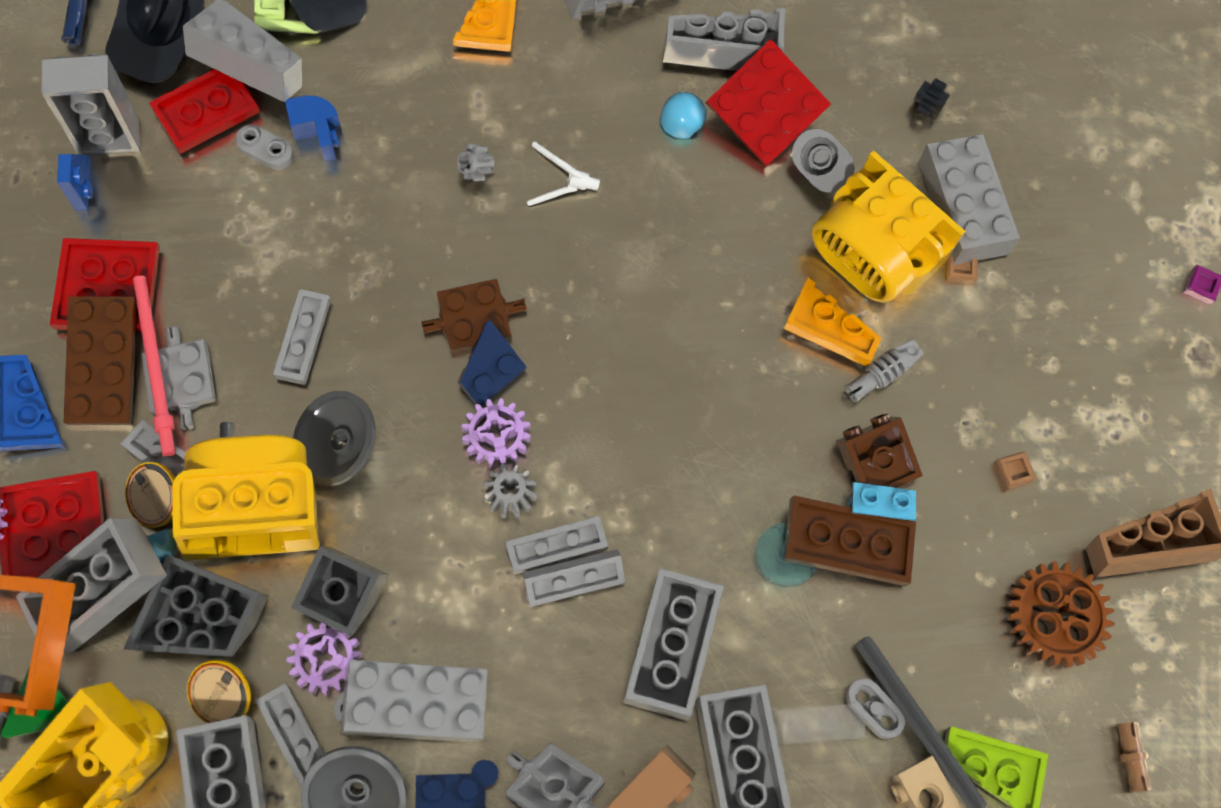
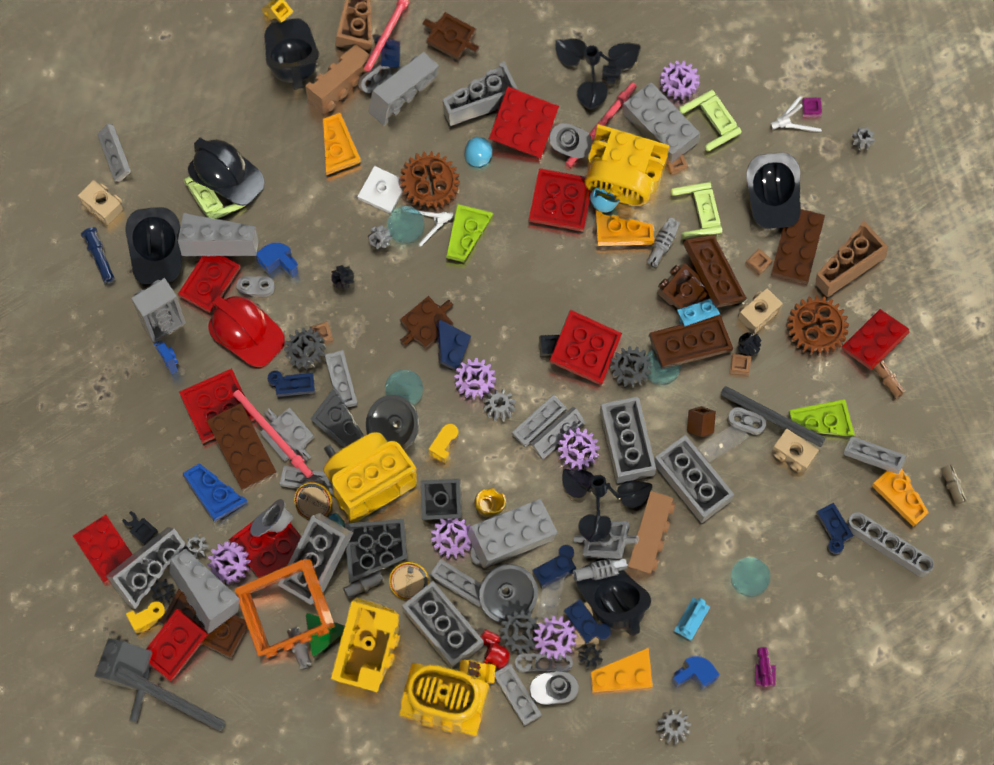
camera: 20 degrees left, 0 degrees up
none -> red piece [208,296,285,367]
none -> light grey piece [250,499,293,537]
none -> dark blue hinge [267,370,315,397]
none -> dark grey gear [284,328,326,369]
none -> medium nougat tile [310,321,333,343]
none -> dark grey wing [310,389,364,448]
none -> black gear [331,265,354,289]
none -> light grey pin [343,571,384,599]
none -> white plate [357,166,405,214]
none -> clear light blue tile [385,370,423,405]
none -> clear light blue tile [387,206,425,243]
none -> dark orange gear [399,151,460,211]
none -> yellow leg [429,424,458,464]
none -> lime wing [446,204,494,262]
none -> yellow hair [474,488,506,517]
none -> red plate [529,168,592,232]
none -> black plate [539,335,559,356]
none -> red plate [549,310,622,385]
none -> black plant [555,38,641,109]
none -> lavender gear [557,428,600,471]
none -> black plant [562,469,653,542]
none -> coral bar [565,82,637,167]
none -> medium azure hair [590,188,620,213]
none -> dark grey gear [610,346,652,388]
none -> lavender gear [660,60,700,100]
none -> yellowish green plate [671,182,722,240]
none -> yellowish green plate [679,90,741,151]
none -> reddish brown plate [683,235,747,308]
none -> reddish brown panel [687,406,716,437]
none -> medium nougat tile [730,353,751,376]
none -> tan brick [738,288,783,334]
none -> black gear [738,332,762,356]
none -> black piece [746,152,801,229]
none -> white plant [771,96,822,132]
none -> reddish brown plate [771,209,825,284]
none -> red plate [842,309,909,370]

